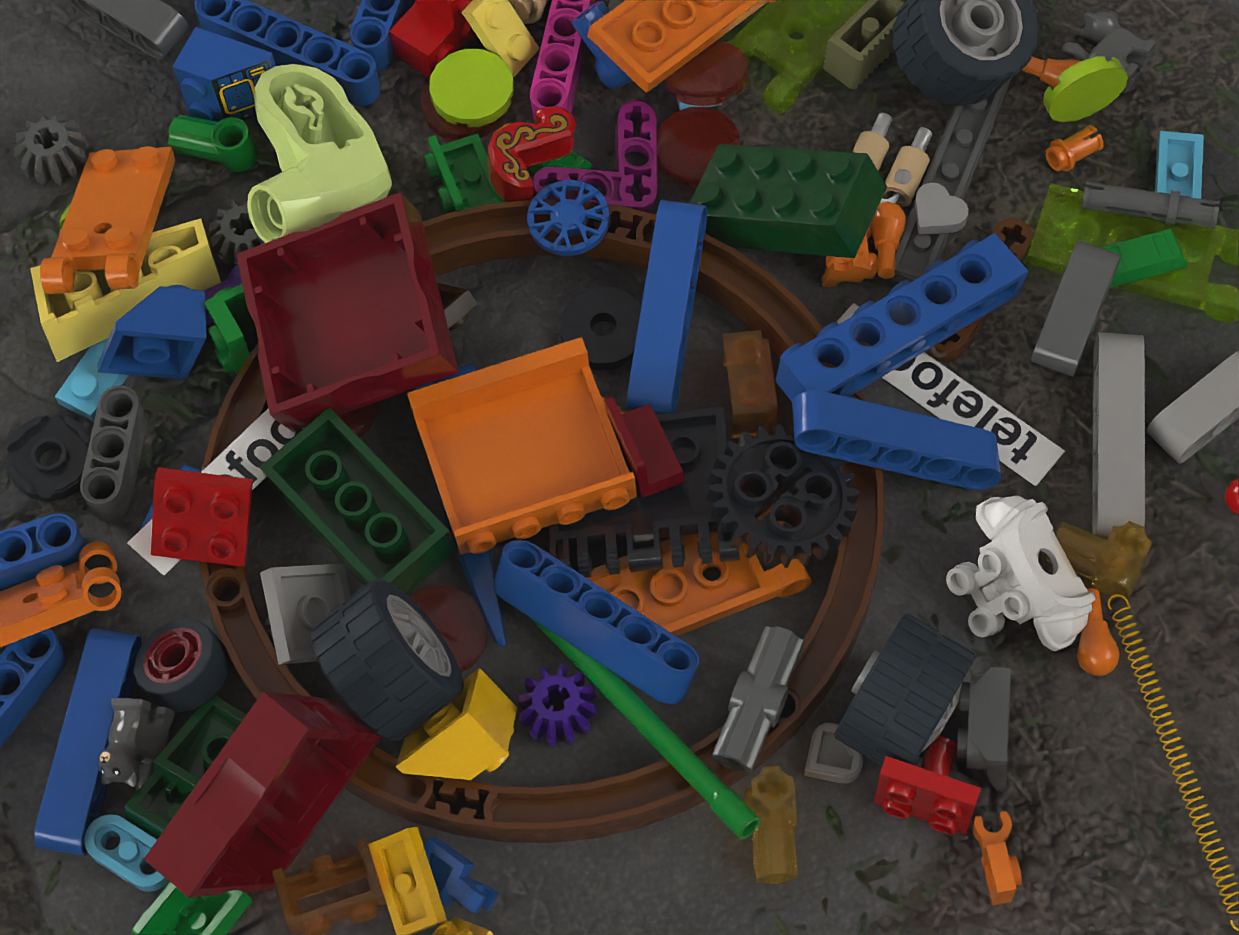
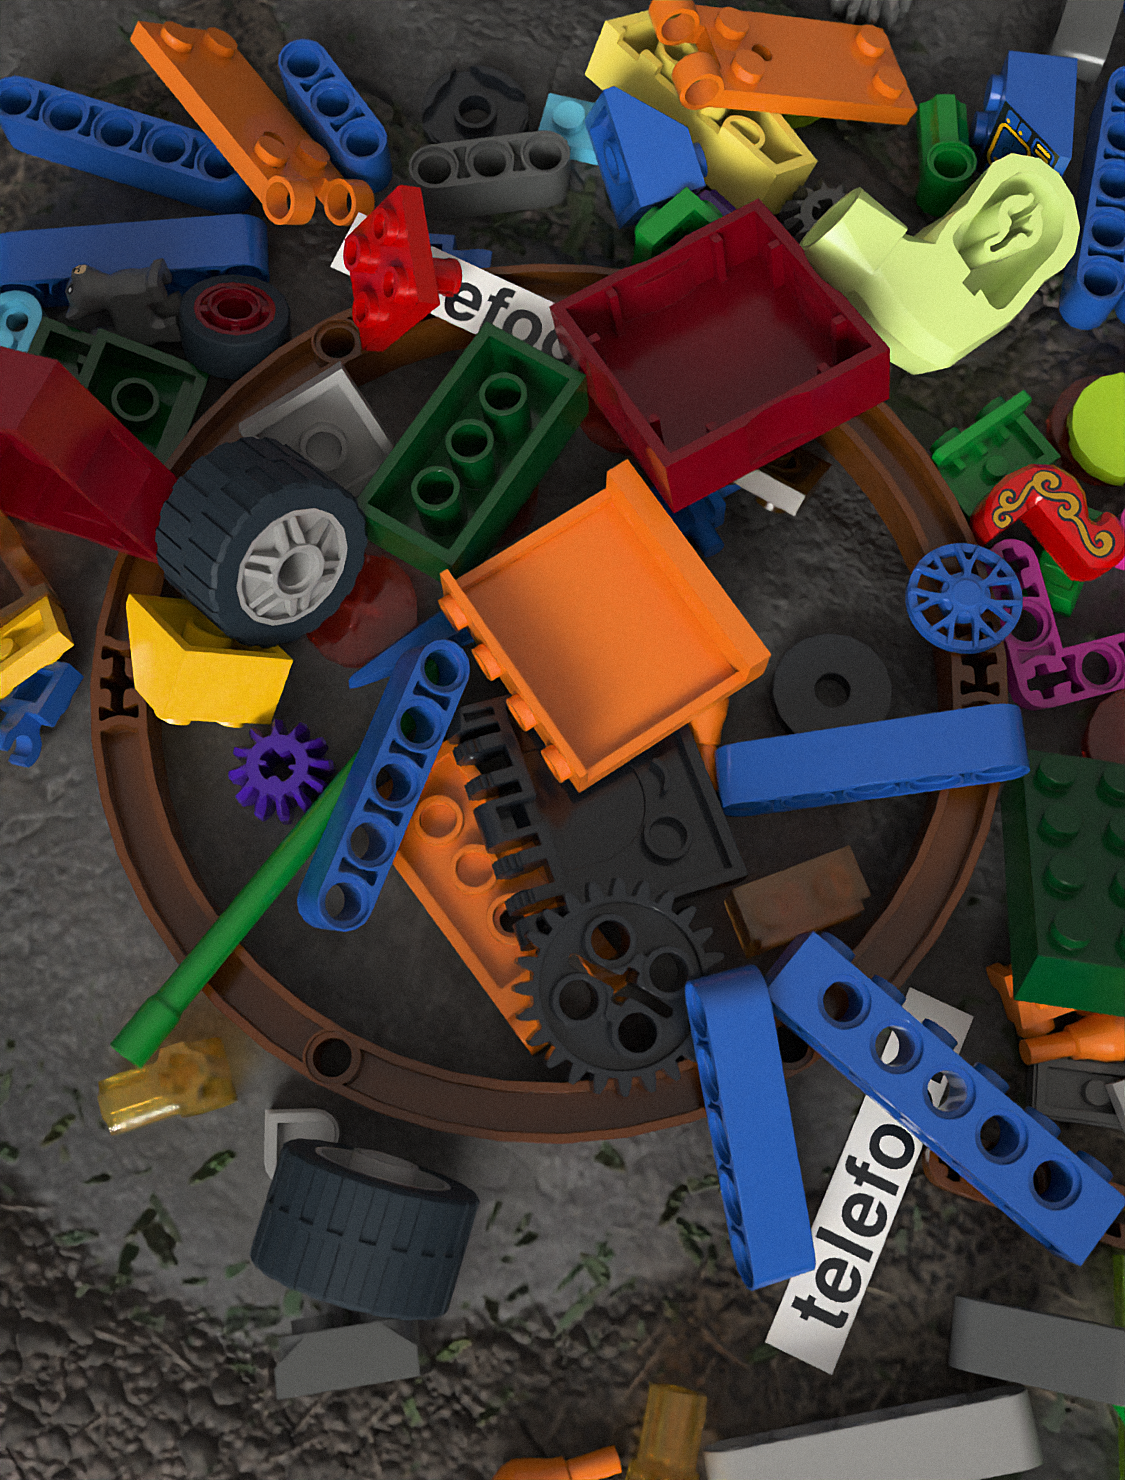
camera: 70 degrees right, 10 degrees up
dark red panel [604,396,685,498] -> none
dark grey piece [713,626,804,774] -> none
red plate [874,736,981,835] -> none
white piece [946,496,1096,652] -> none
orange plate [973,811,1022,906] -> none

